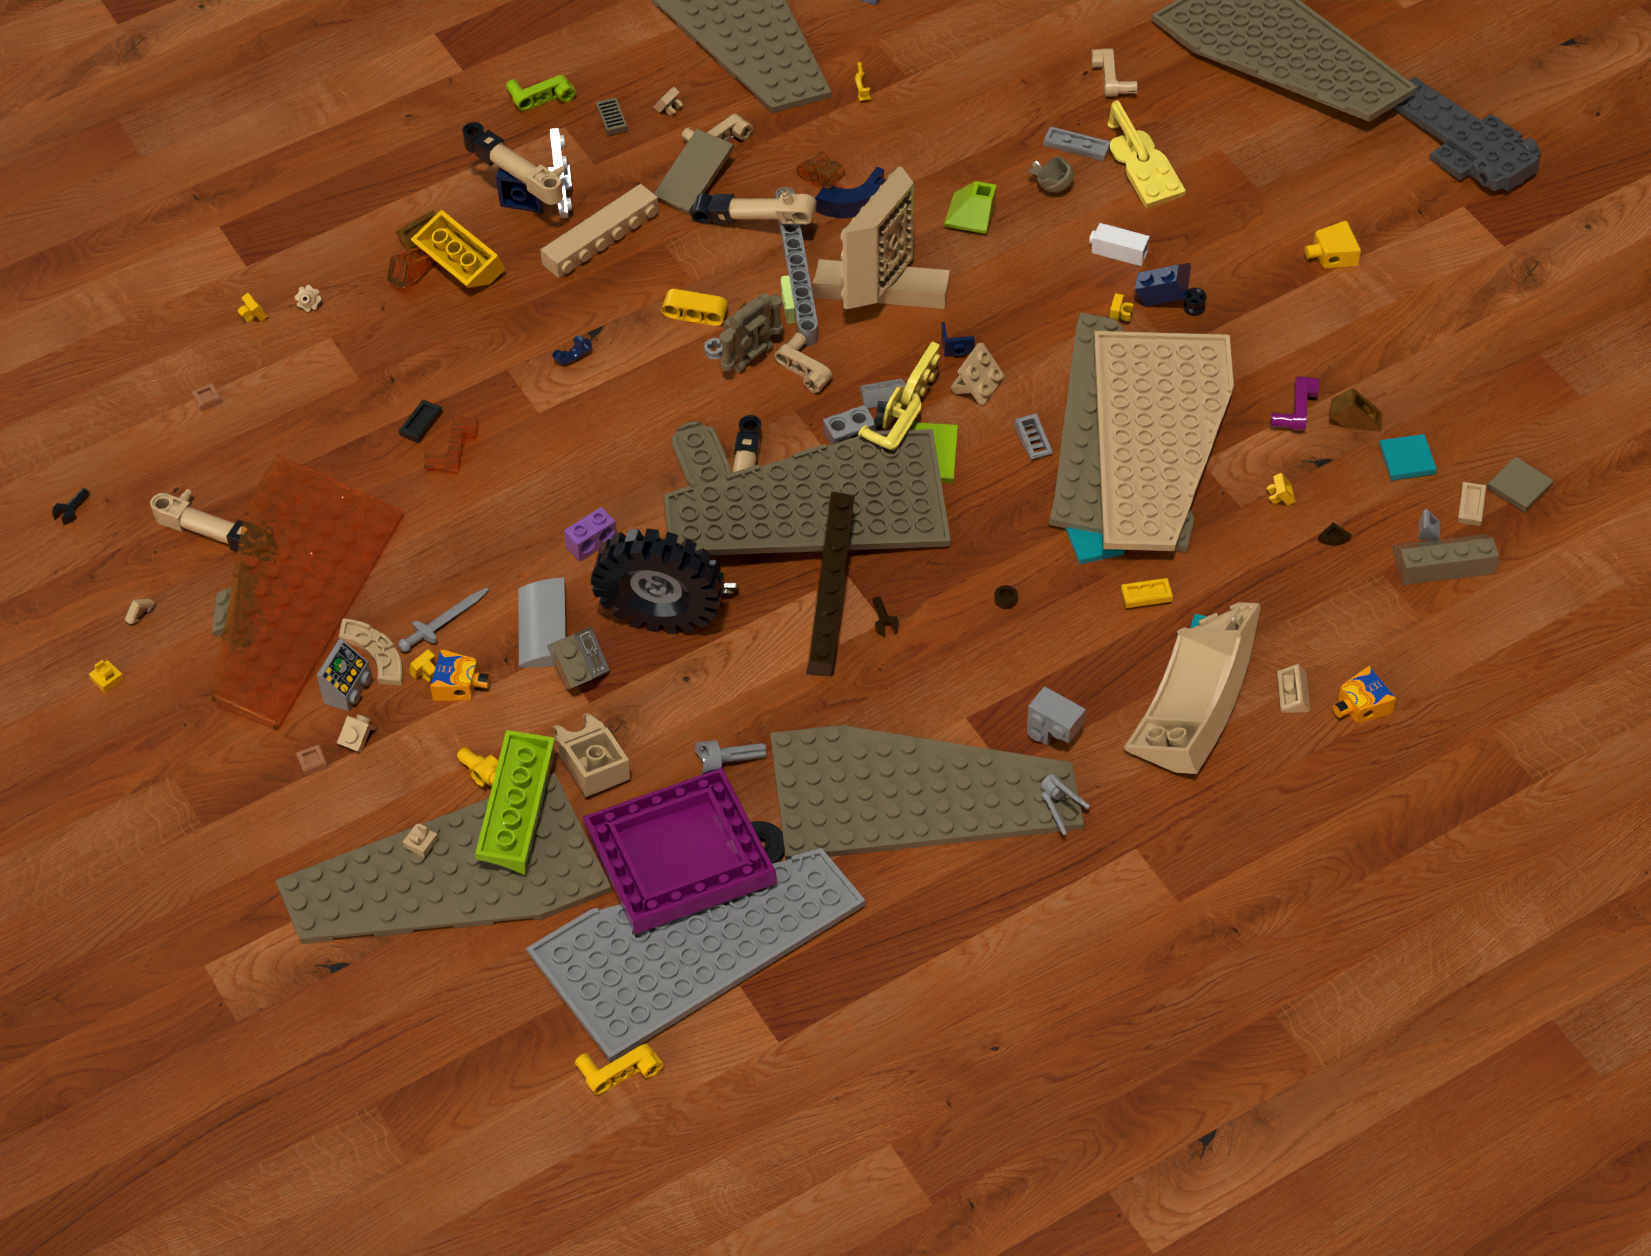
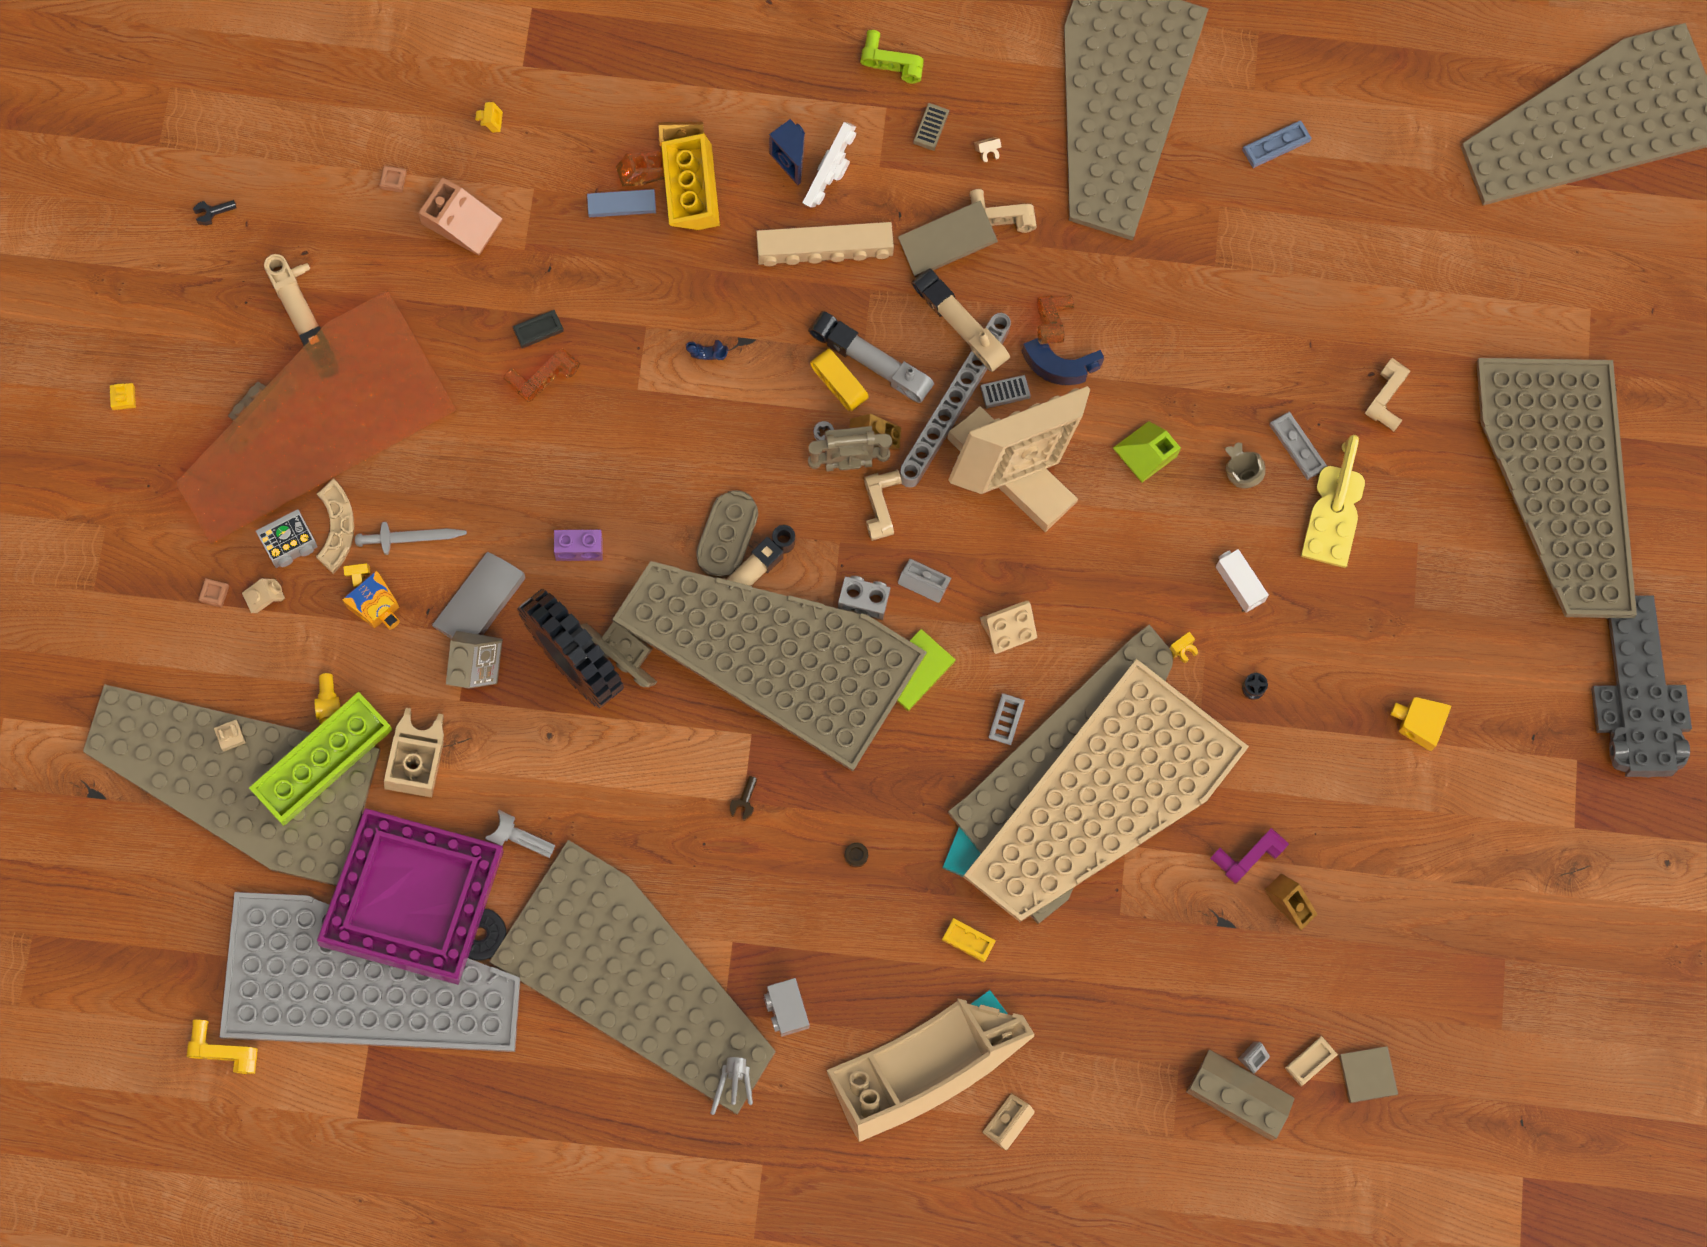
camera: 30 degrees right, 20 degrees up
tan tile [125,599,155,624] -> none
tan plant [295,285,322,312] -> none
tan piece [462,122,565,205] -> none
yellowish green tile [780,275,795,324] -> none
dark brown brick [806,492,855,677] -> none
yellow piece [855,62,871,101] -> none
light yellow plate [858,342,941,450] -> none
black bar [874,401,888,426] -> none
dark blue bracket [941,322,975,357] -> none
dark blue slope [1135,263,1191,307] -> none
yellow tile [1267,473,1296,506] -> none
dark brown tile [1318,522,1352,546] -> none
torso [1333,666,1396,724] -> none
teal tile [1379,434,1437,481] -> none
none -> slope [418,177,503,256]
none -> sand blue tile [587,189,656,217]
none -> light grey piece [808,311,934,403]
none -> light grey tile [980,375,1031,409]

